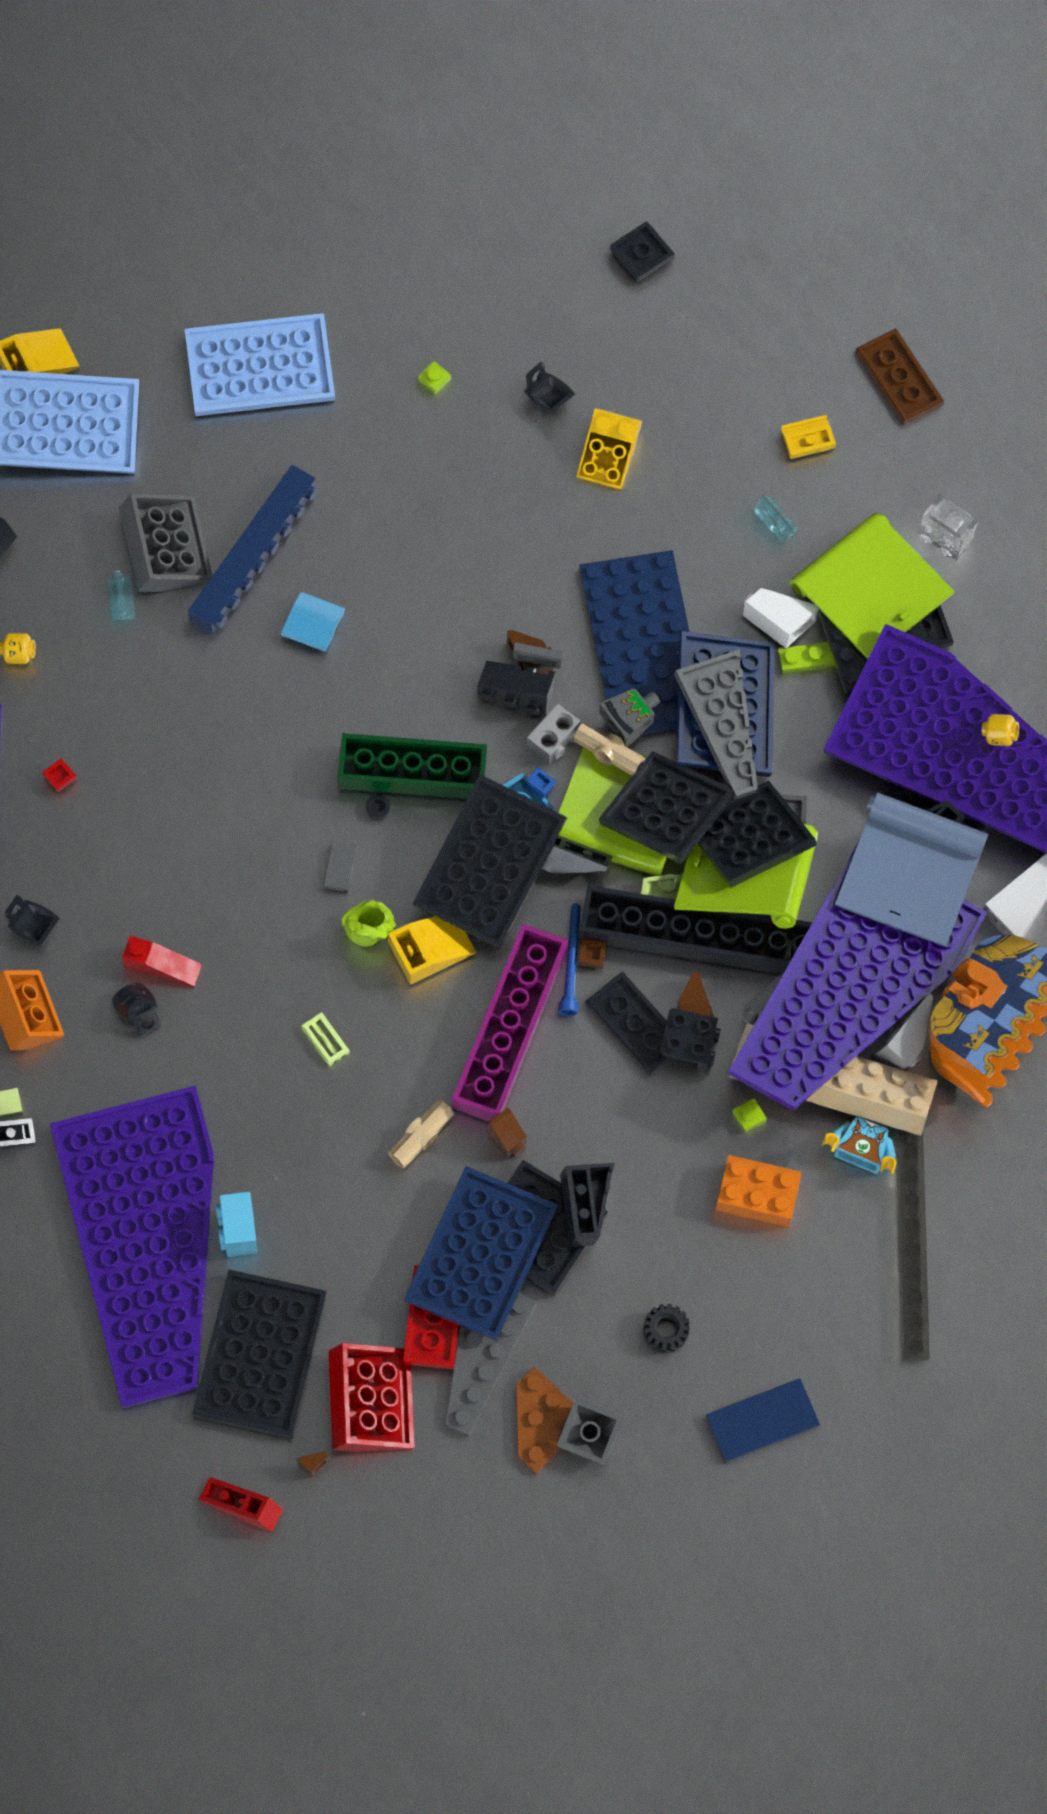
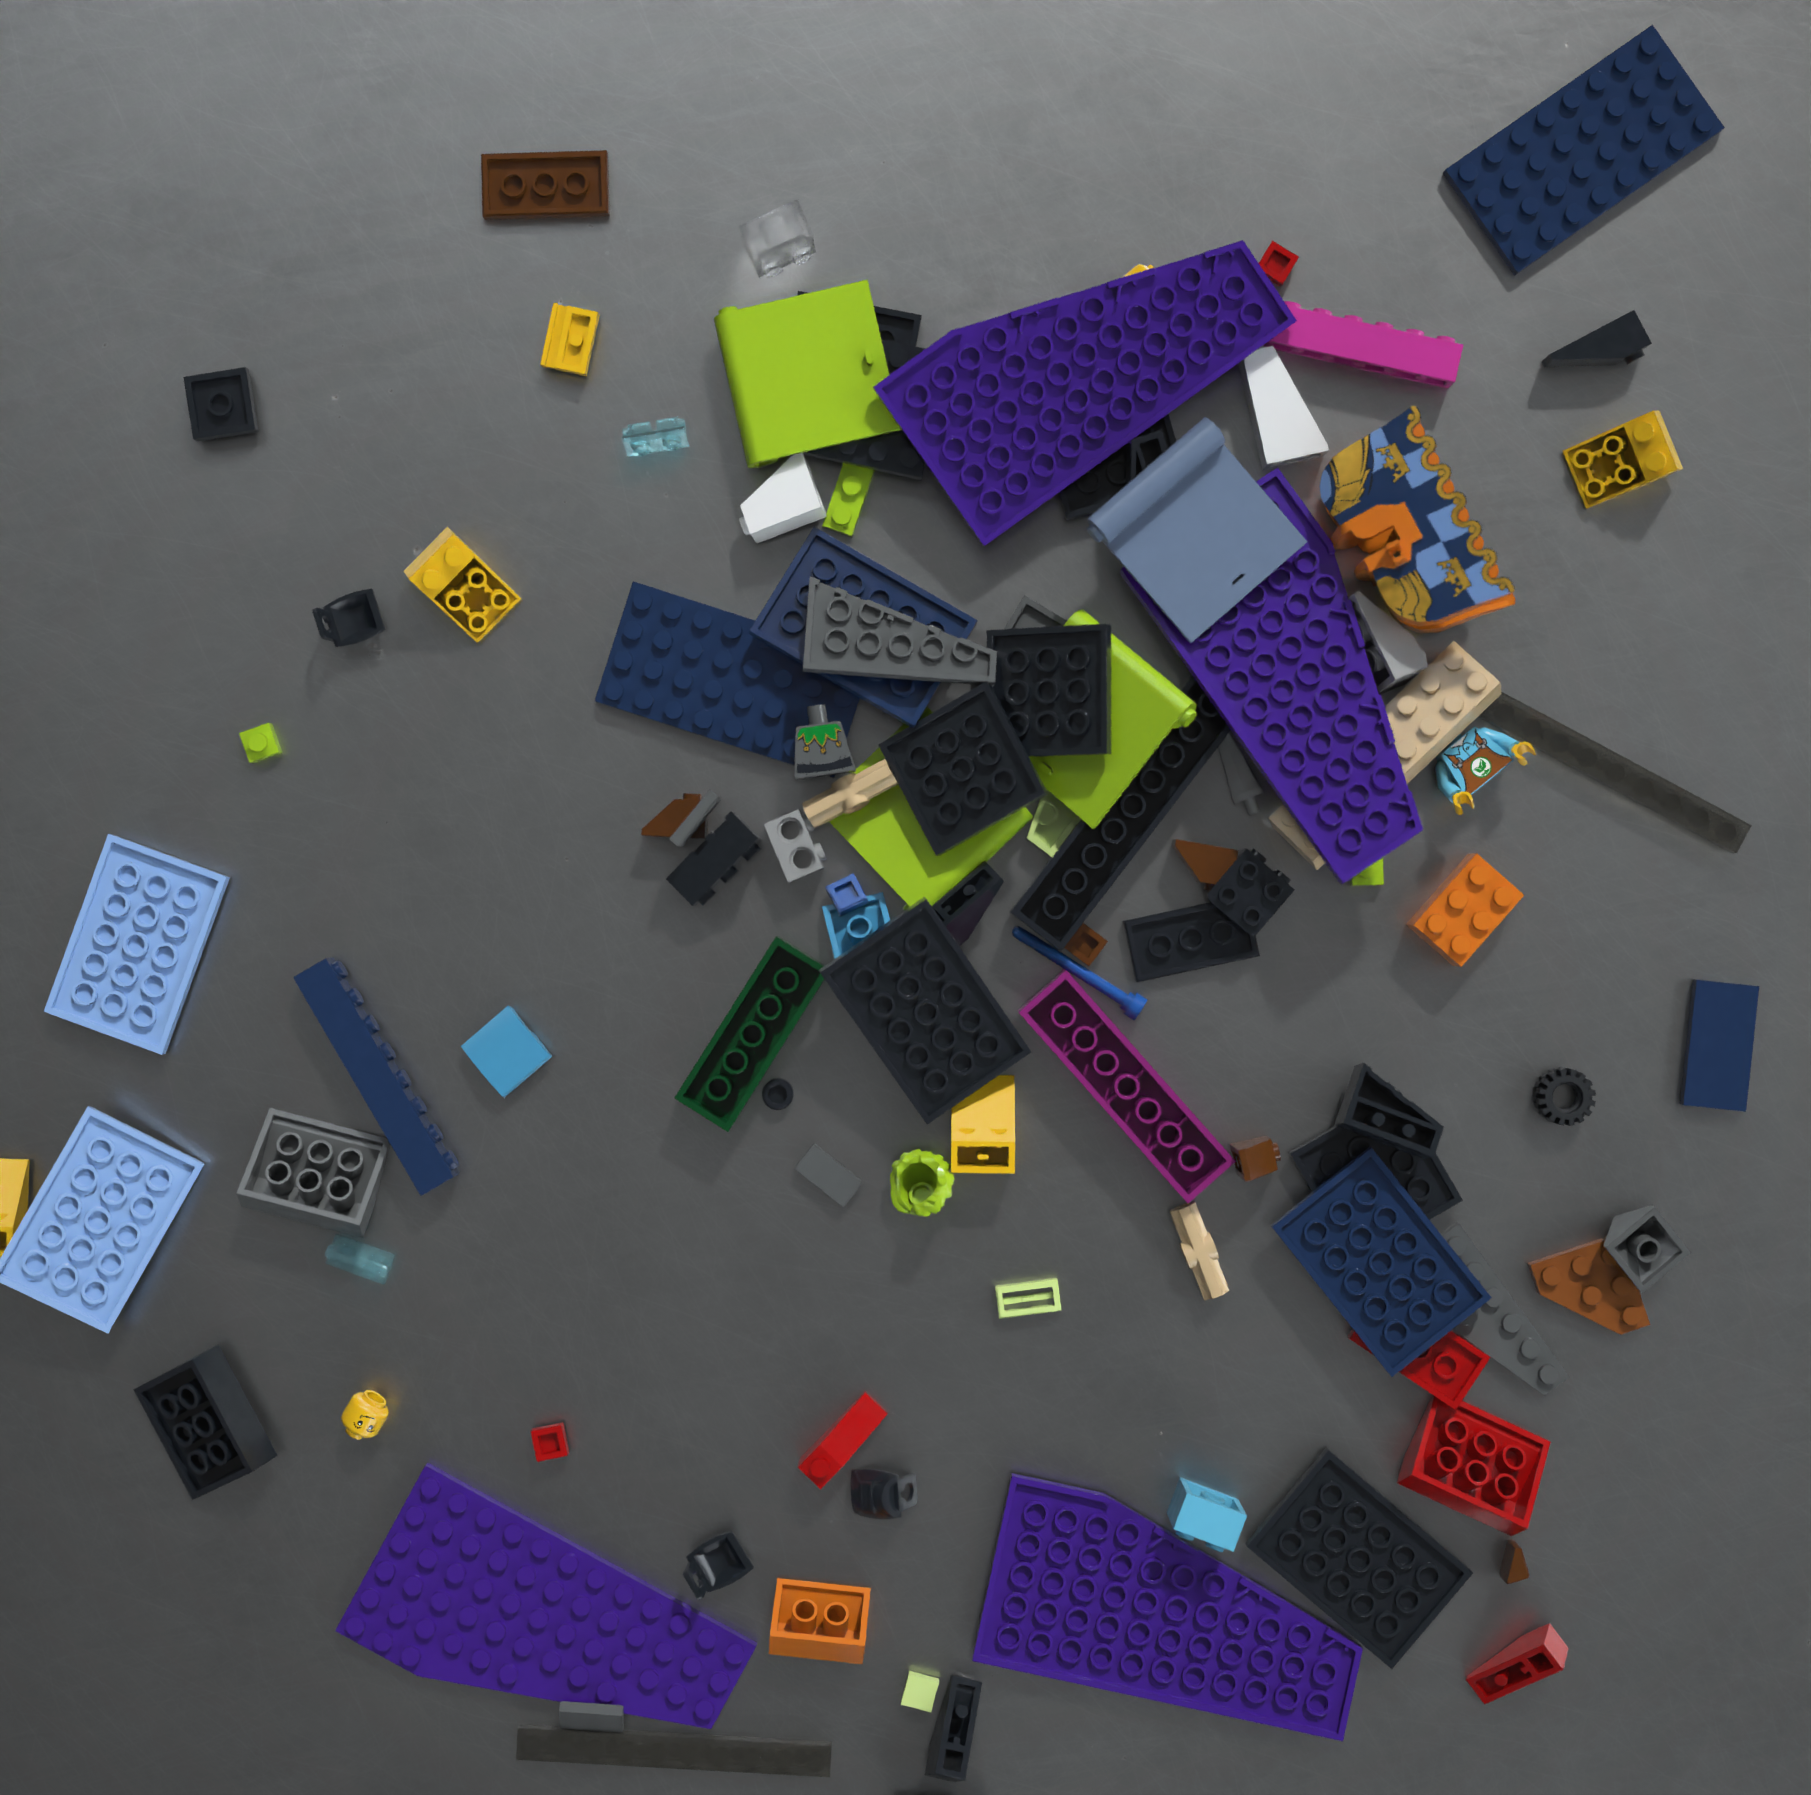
camera: 60 degrees left, 20 degrees up
yellow head [982,714,1019,746] -> none

